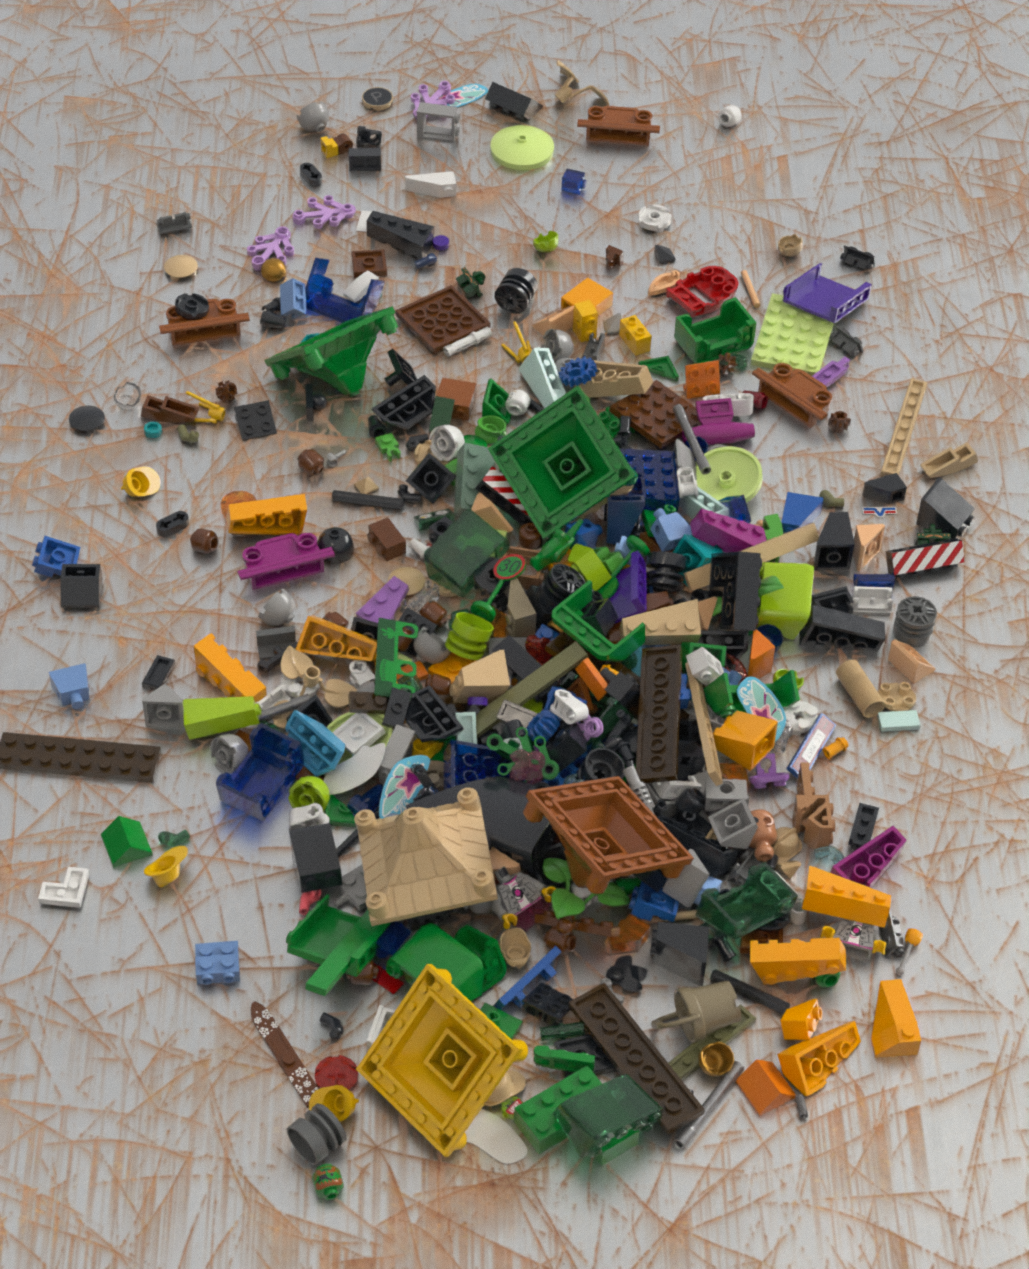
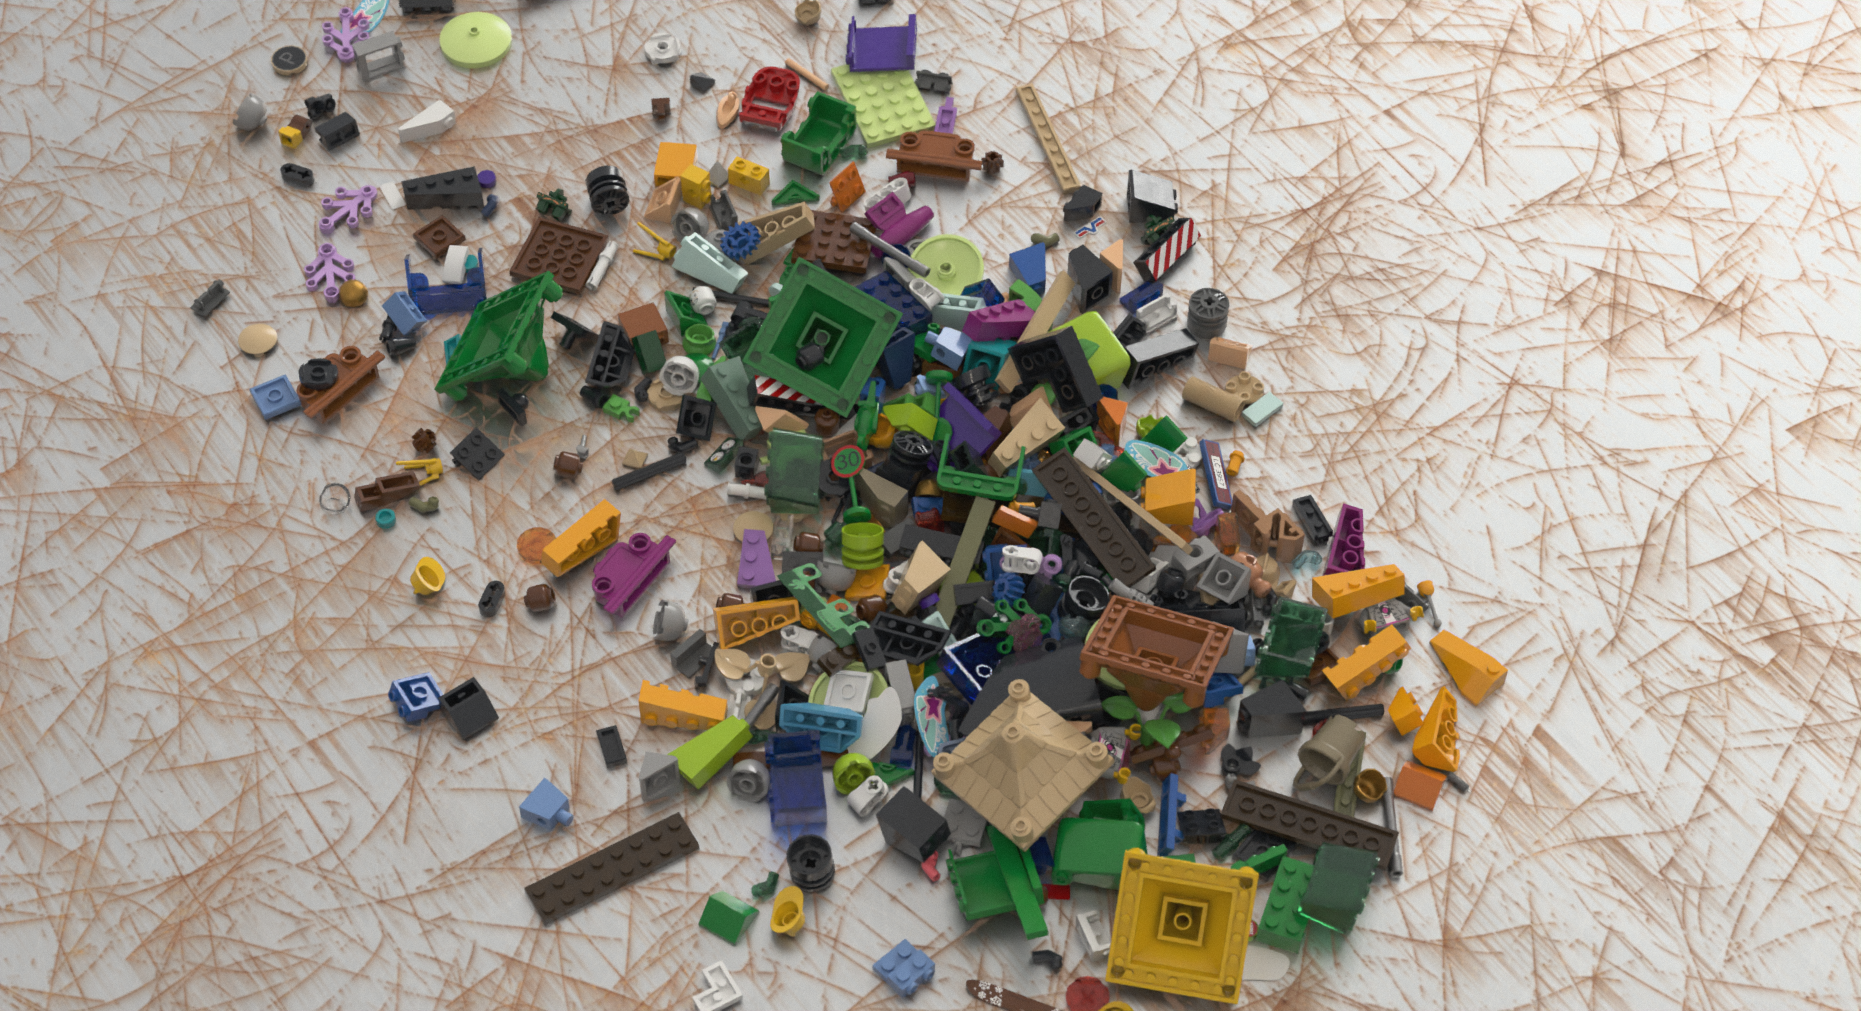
camera: 35 degrees left, 5 degrees up
black dish [69,405,105,434] -> none
black cylinder [317,527,354,564] -> none
reddish brown brick [367,517,406,561] -> none
lime hair [533,231,559,253] -> none
clear blue brick [561,168,587,195] -> none
reddish brown gear [718,353,738,375] -> none
tan slope [920,442,978,478] -> none
none -> medium blue plate [249,374,301,420]
none -> black wheel [786,834,835,892]
none -> black head [795,342,825,371]
none -> clear orange slope [1214,512,1241,557]

